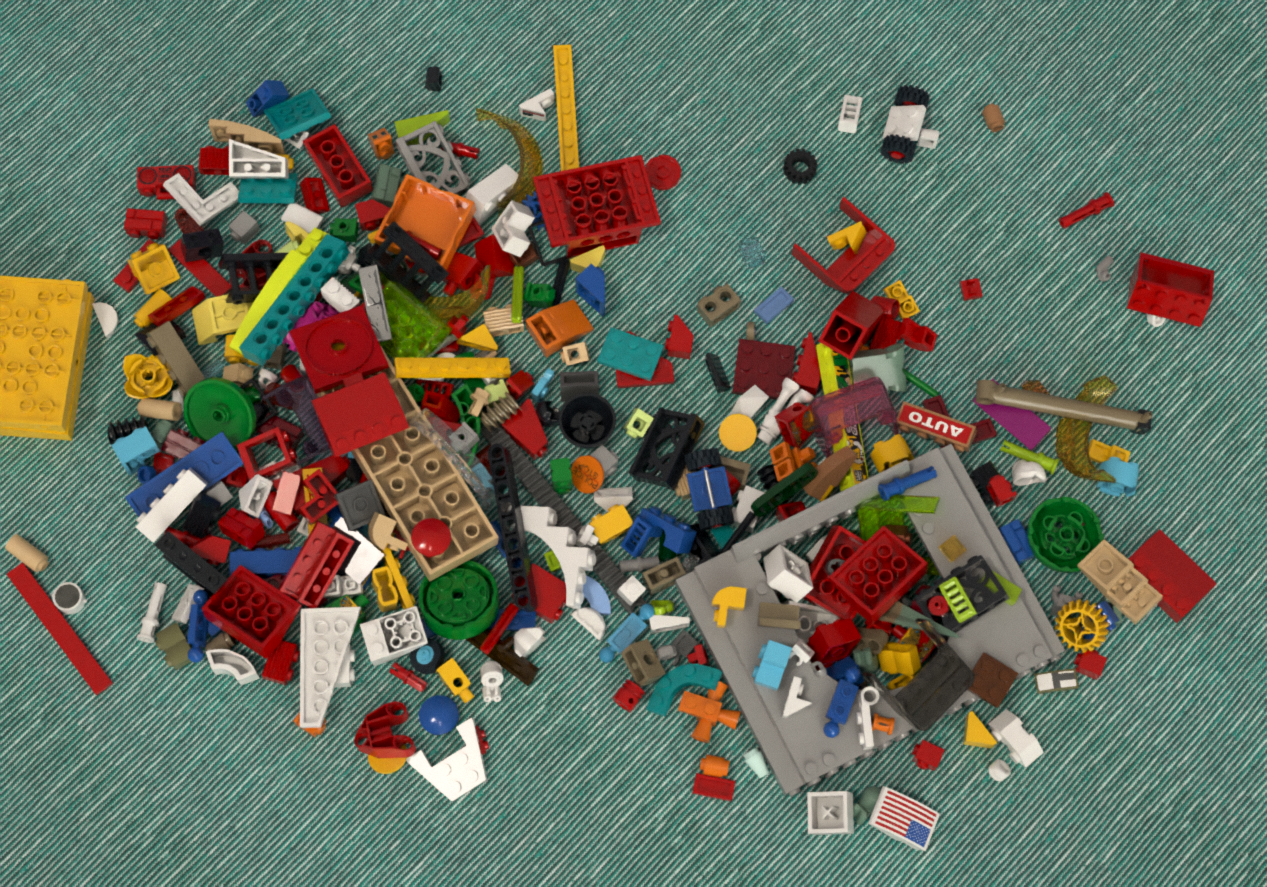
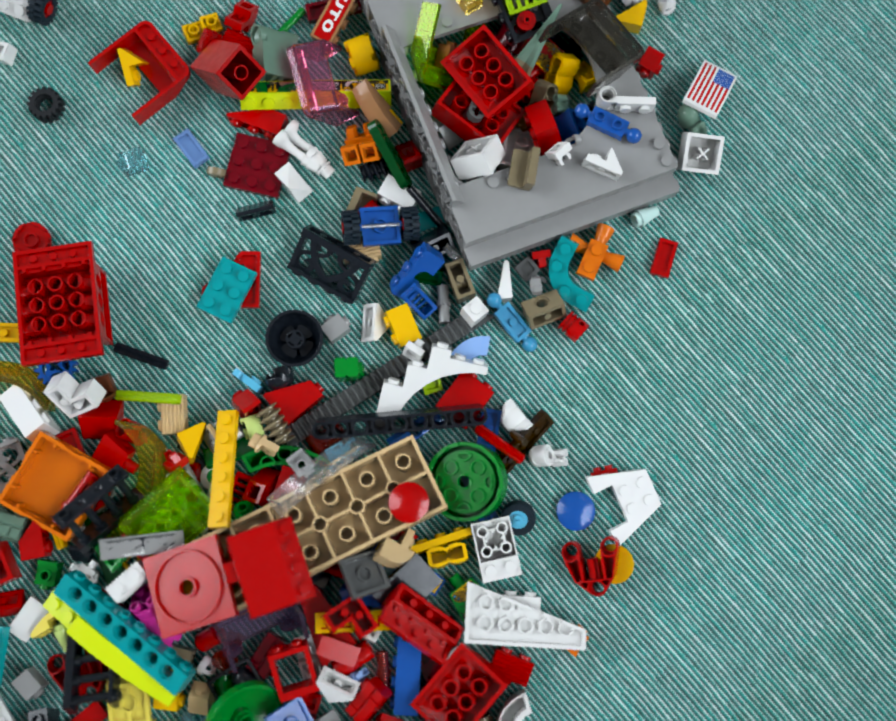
camera: 85 degrees left, 10 degrees up
white slope [323,575,363,598] -> none
red axle [389,662,427,692] -> none
yellow torso [435,658,475,704] -> none
green brick [523,282,556,307] -> none
orange slope [525,299,594,358] -> none
black piece [528,220,569,266] -> none
tan brick [560,342,590,366] -> none
dark grey brick [560,371,599,402] -> none
light yellow slope [570,245,605,273] -> none
orange piece [571,455,604,493] -> none
white tile [571,607,605,641] -> none
blue slope [575,264,605,317] -> none
yellowish green brick [623,408,654,439] -> none
lime tile [651,600,674,615] -> none
red slope [665,315,694,360] -> none
dark tan brick [697,283,741,328] -> none
orange brick [700,754,730,778] -> none
yellow brick [712,586,747,628] -> none
yellow tile [719,414,757,452] -> none
medium azure brick [752,640,792,691] -> none
red torso [775,402,819,448] -> none
orange bush [871,713,895,735] -> none
blue pin [878,466,937,501] -> none

